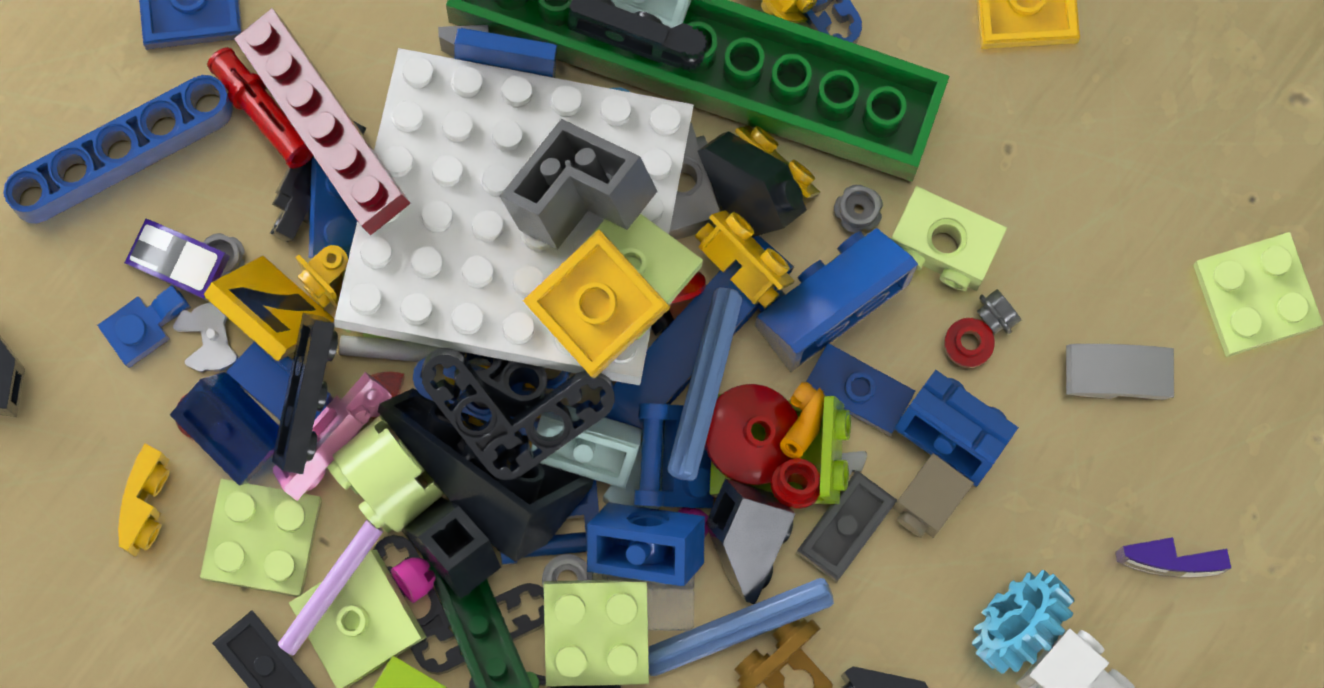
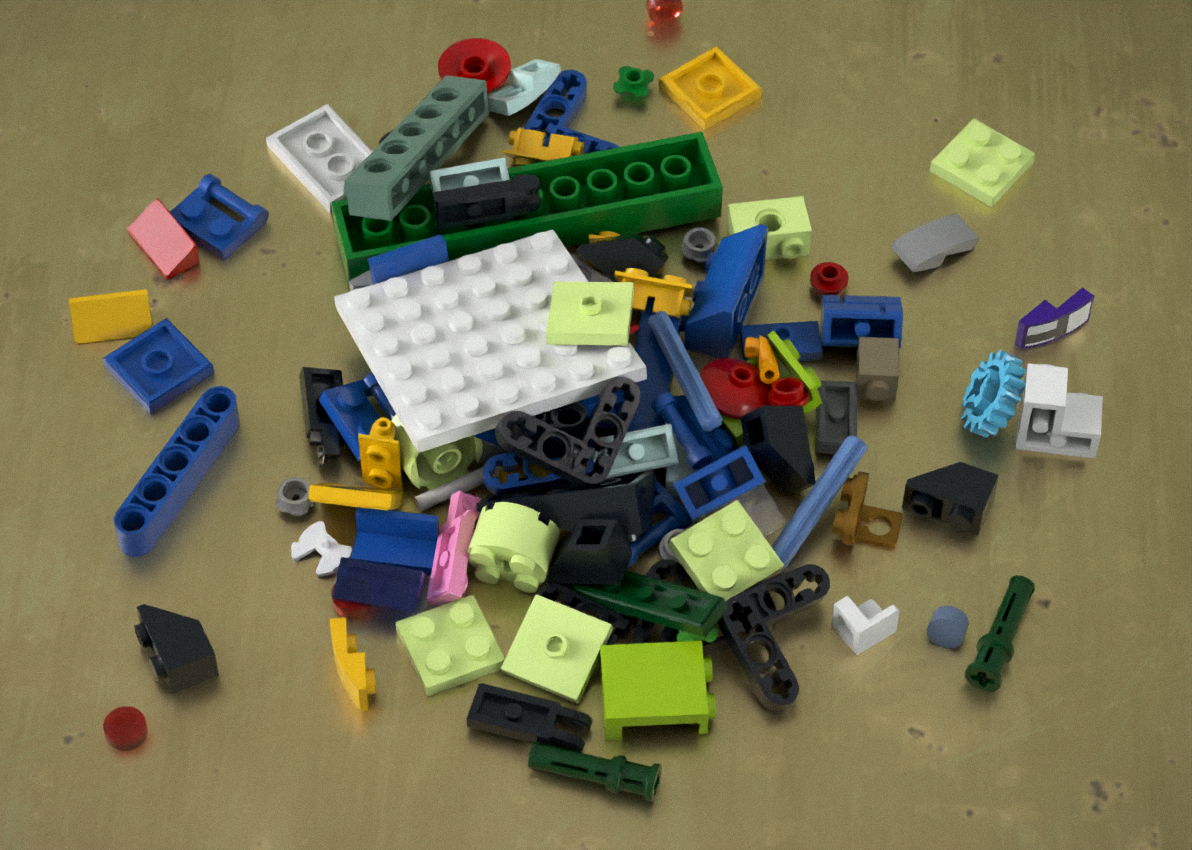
camera: 30 degrees left, 25 degrees down
blue plate [97,285,191,368] -> none
slope [124,219,230,301] -> none
red pin [207,47,313,169] -> none
plate [234,8,411,236] -> none
black plate [272,313,338,474] -> none
lavender bar [278,519,383,656] -> none
dark pink hinge [391,557,435,603] -> none
dark grey brick [500,119,658,250] -> none
yellow tile [522,229,671,378] -> none
dark grey plate [977,289,1022,334] -> none

